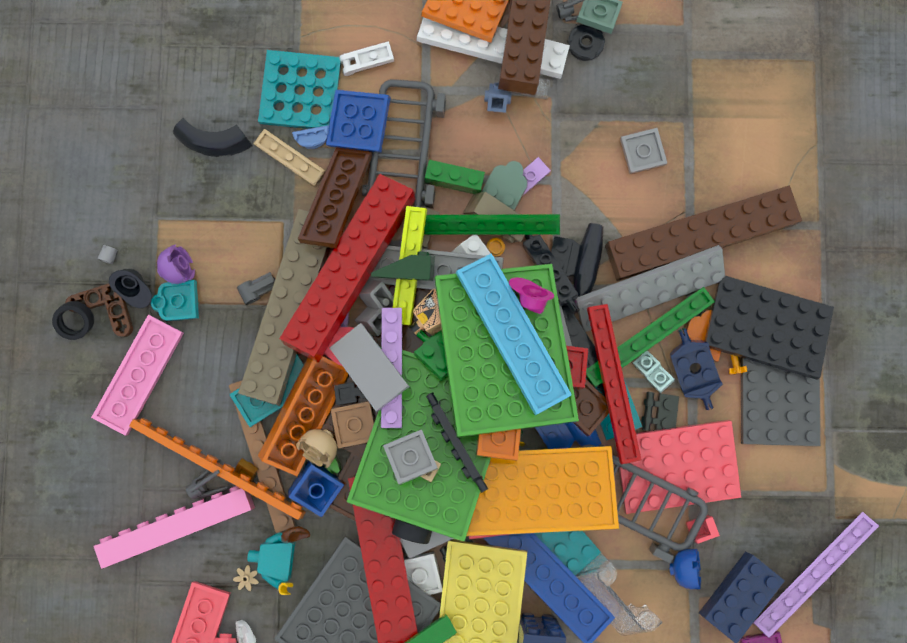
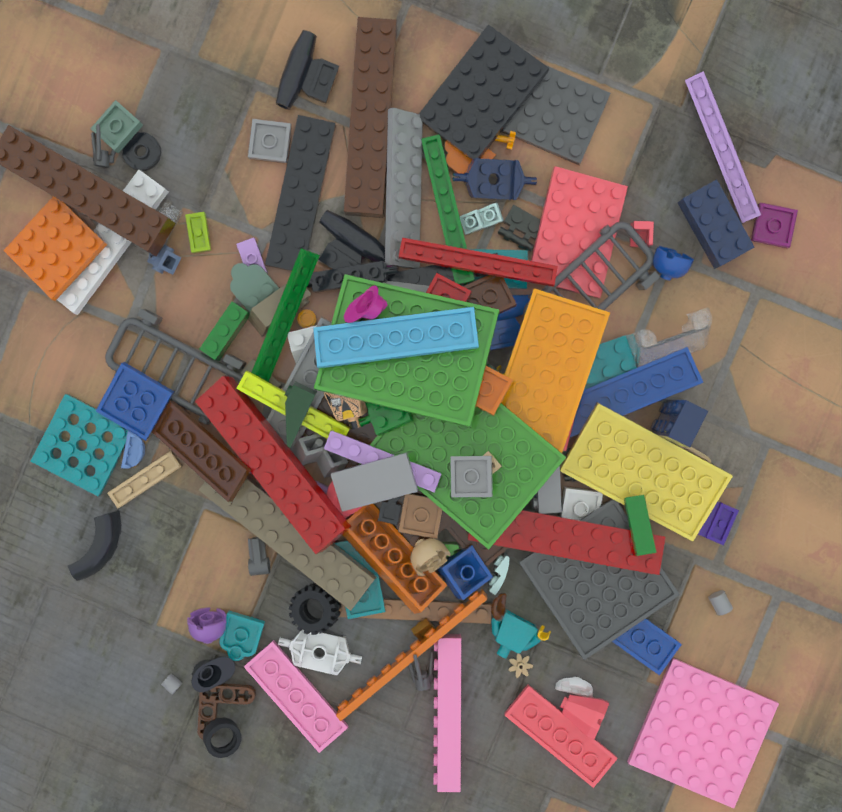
camera: 70 degrees left, 5 degrees up
white plate [339,41,394,76] -> none
black tyre [392,519,432,544] -> none
black plate [426,392,488,493] -> none
none -> lime plate [185,212,212,254]
none -> black plate [265,115,336,271]
none -> black plate [276,30,339,110]
none -> white plate [278,629,362,675]
none -> black tyre [289,583,341,635]
none -> light aqua slope [488,553,509,595]

